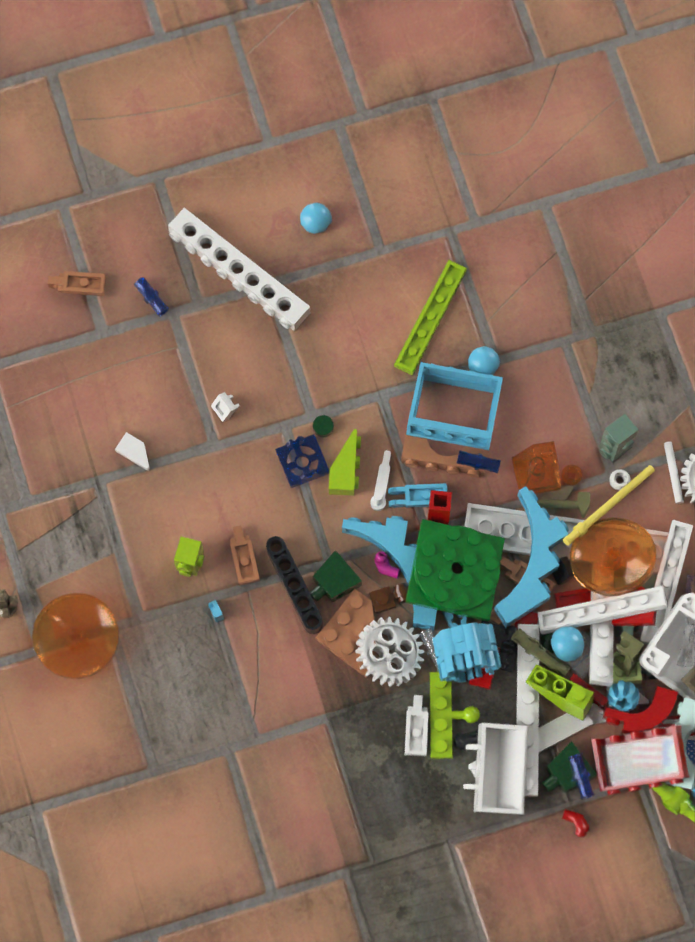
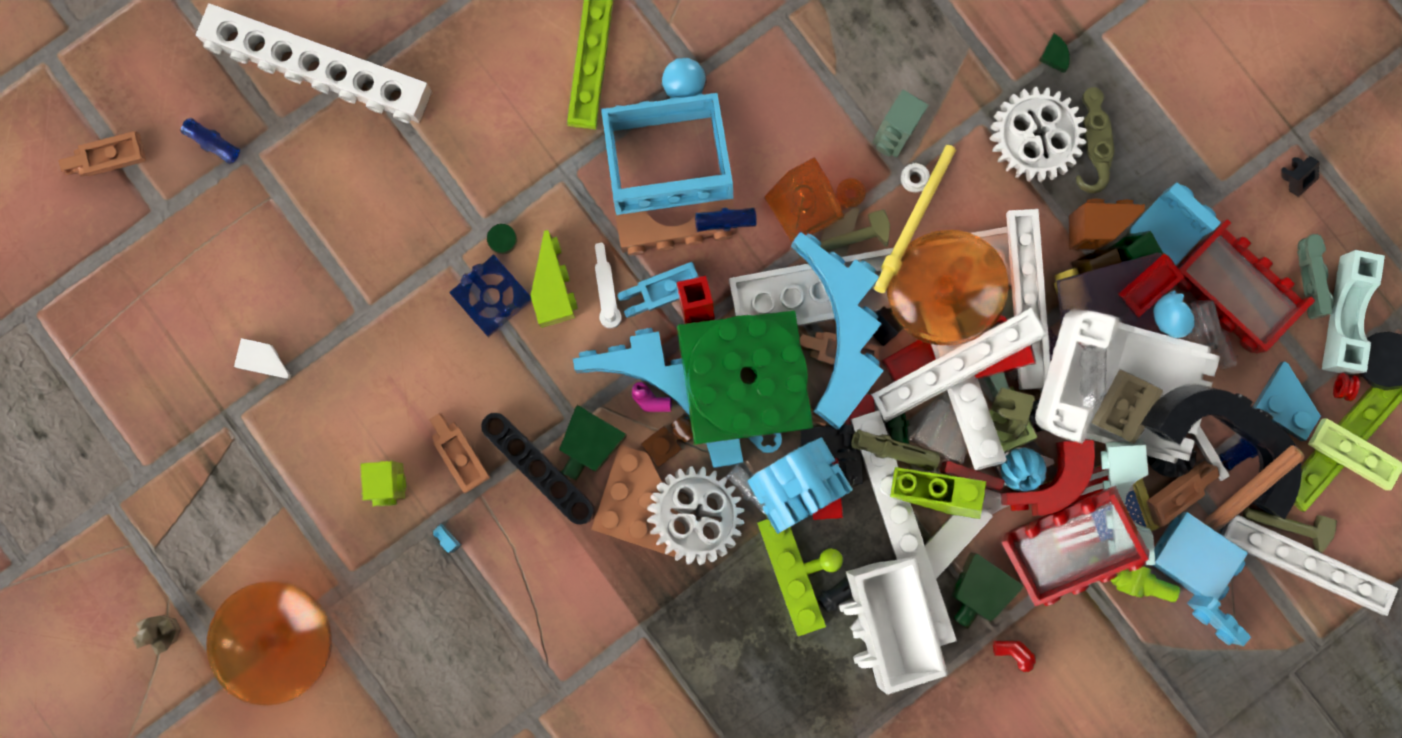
camera: 25 degrees left, 10 degrees up
white tile [211,392,240,422] -> none
white hinge [405,695,428,756] -> none
medium azure hair [551,626,584,662] -> none
clear blue pin [568,753,595,800] -> none
white bar [664,441,684,504] -> none

